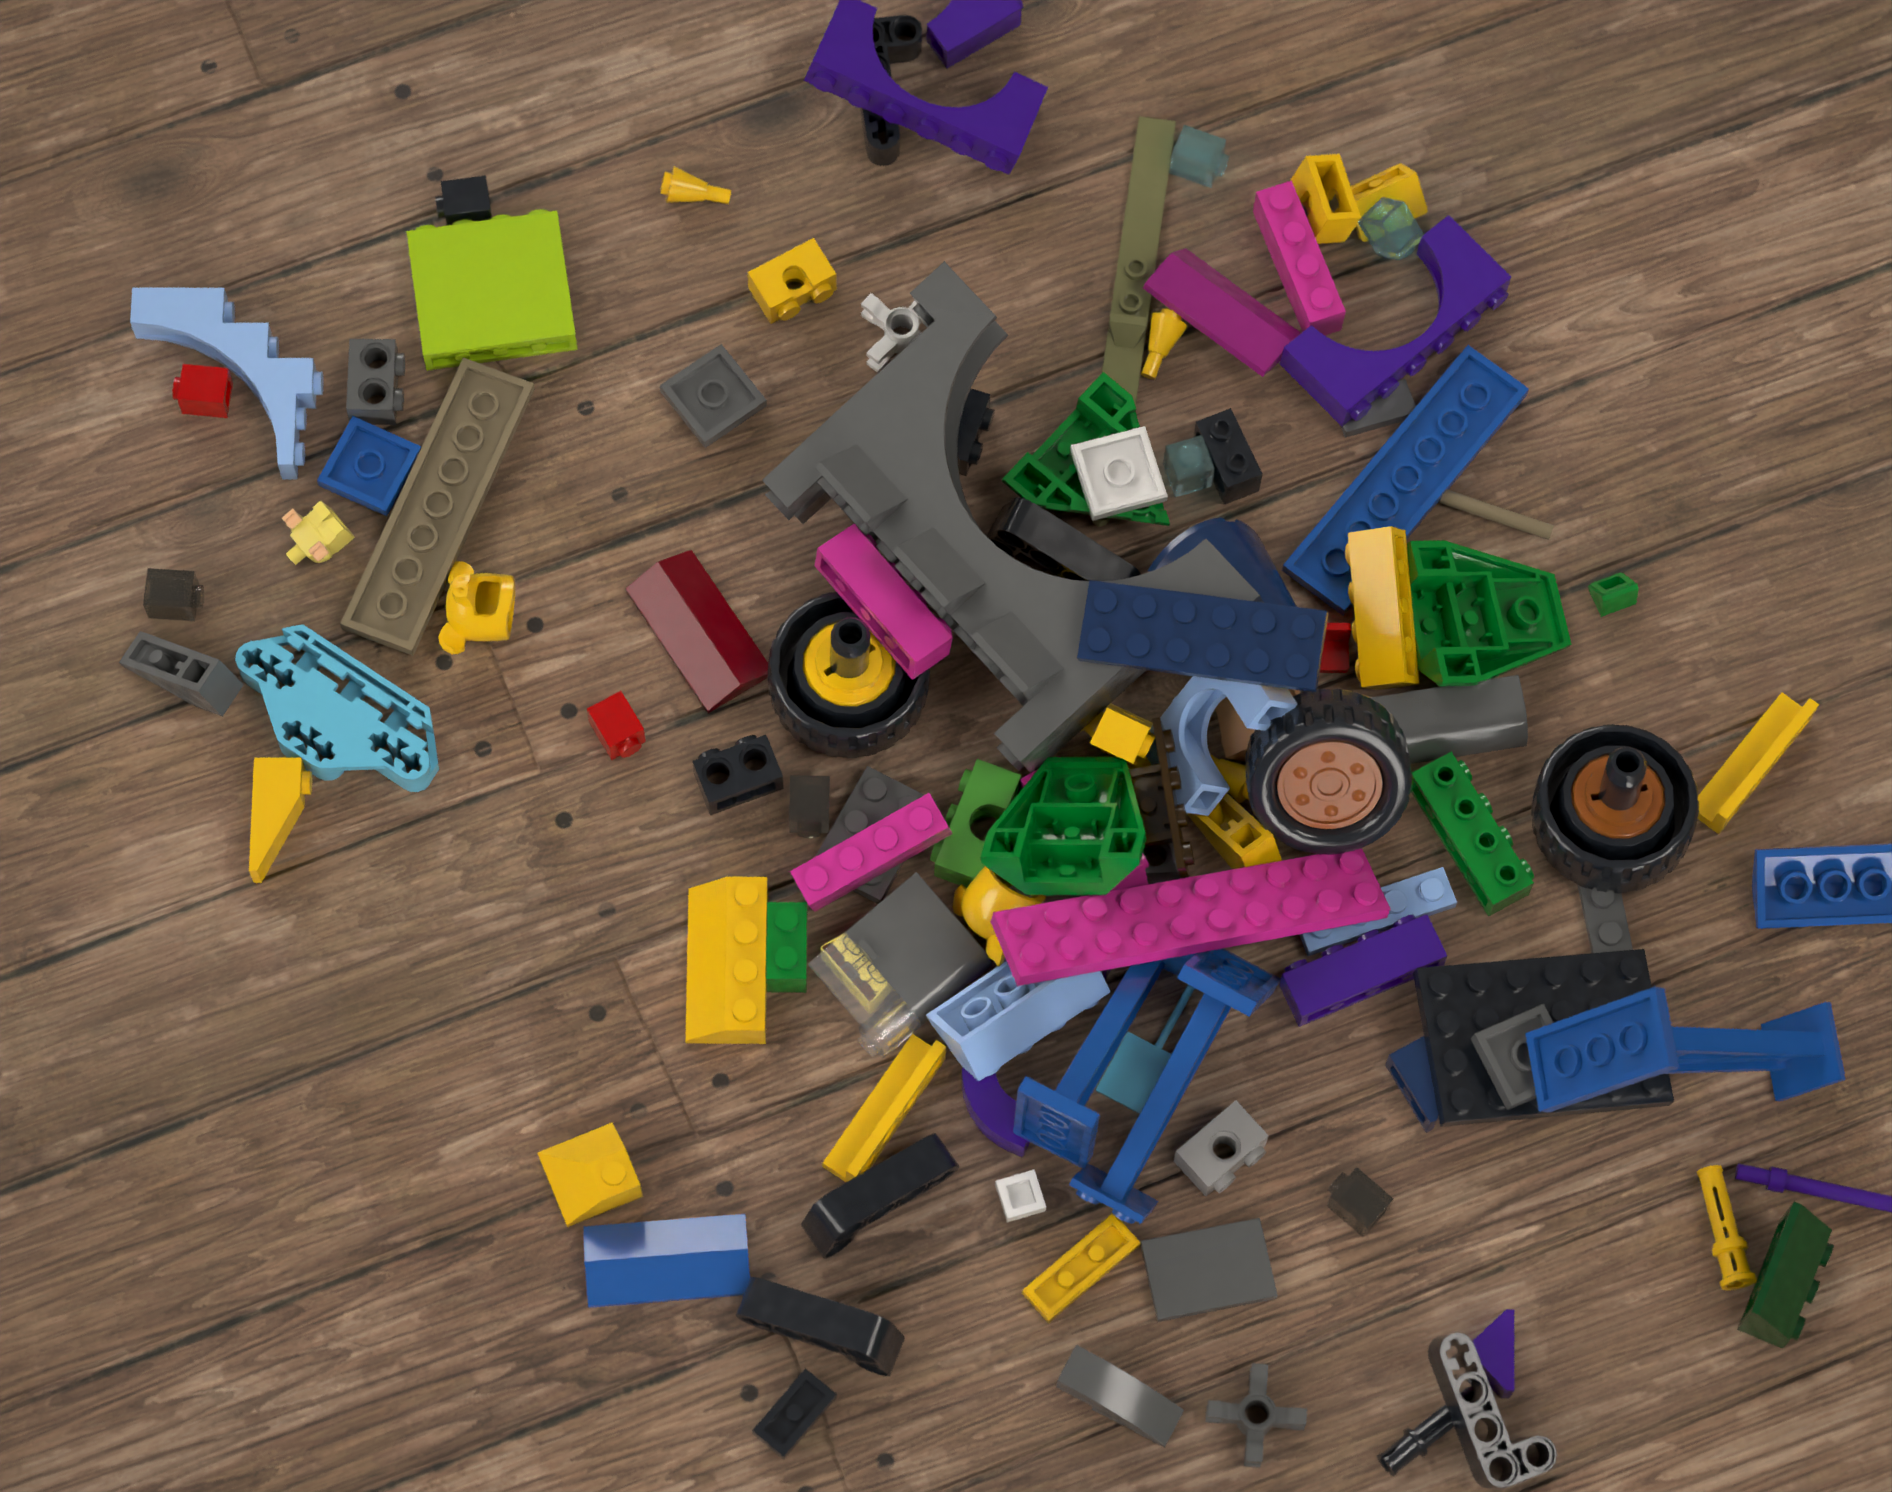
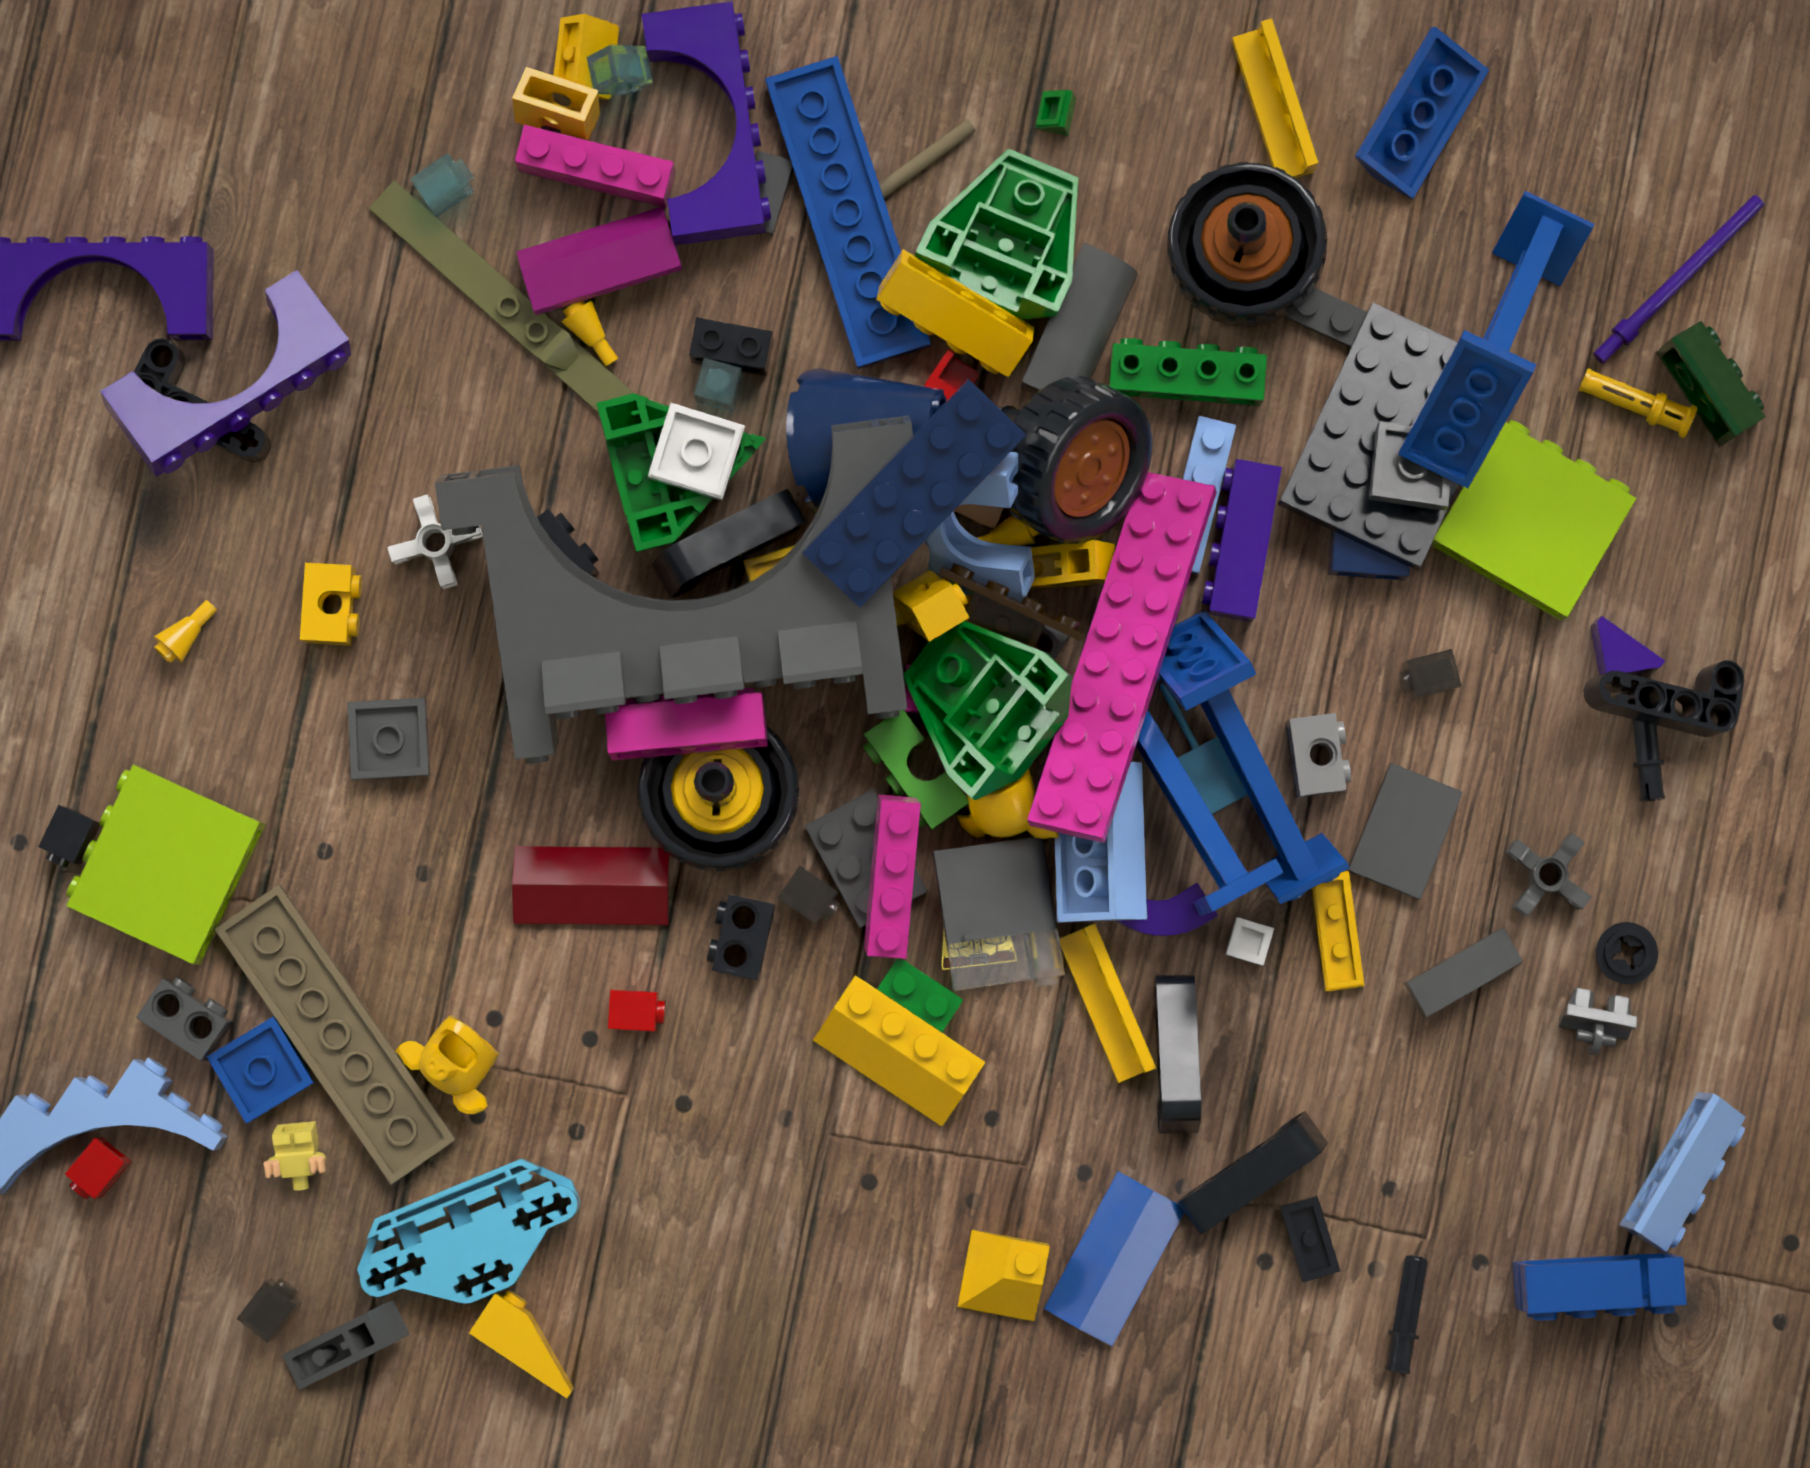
camera: 55 degrees left, 15 degrees up
none -> lime panel [1431,420,1636,621]

